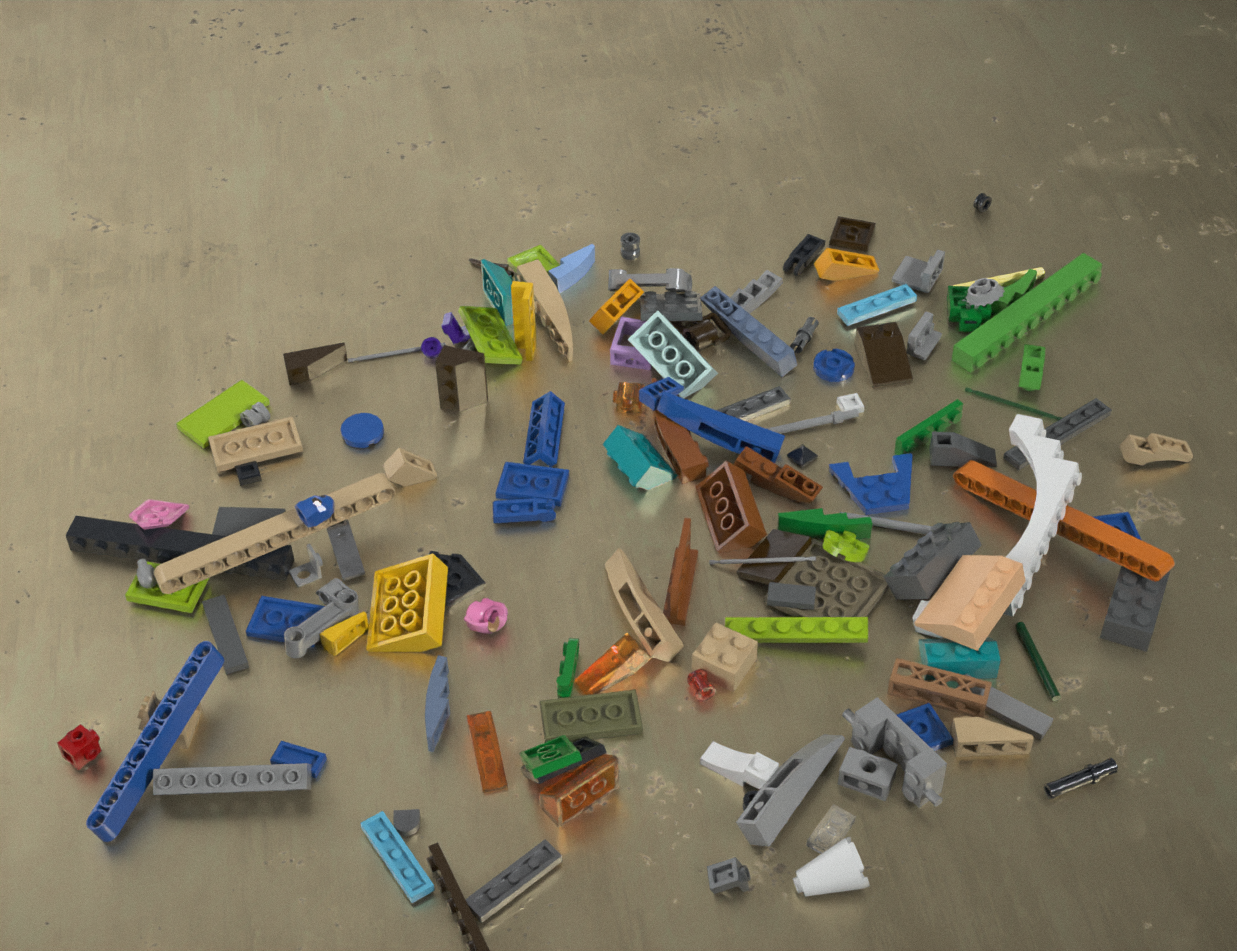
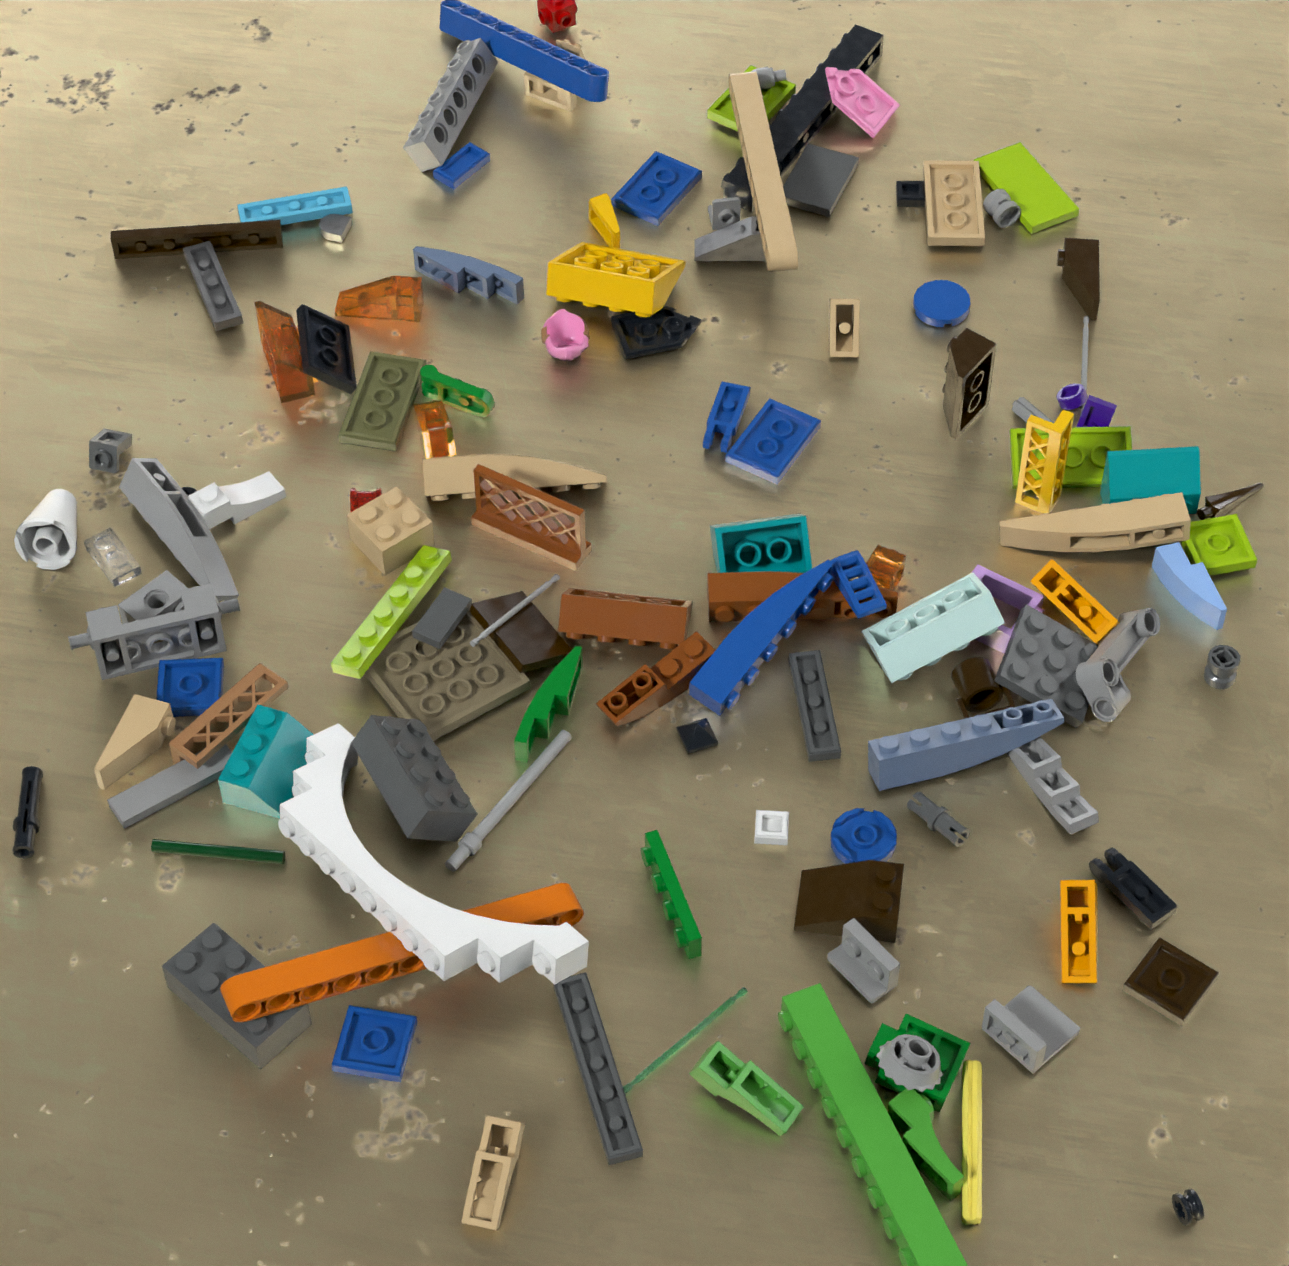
camera: 110 degrees right, 5 degrees up
dark grey tile [202,595,249,675] -> none
light grey piece [284,578,359,658] -> none
blue rock [295,495,335,527] -> none
green tile [519,735,582,779] -> none
blue fence [523,391,565,467] -> none
light grey bar [766,409,859,434] -> none
lime plate [822,530,870,562] -> none
blue wing [829,453,913,515] -> none
medium azure plate [837,284,917,326] -> none
light nougat slope [914,555,1026,651] -> none
dark grey slope [929,432,997,467] -> none

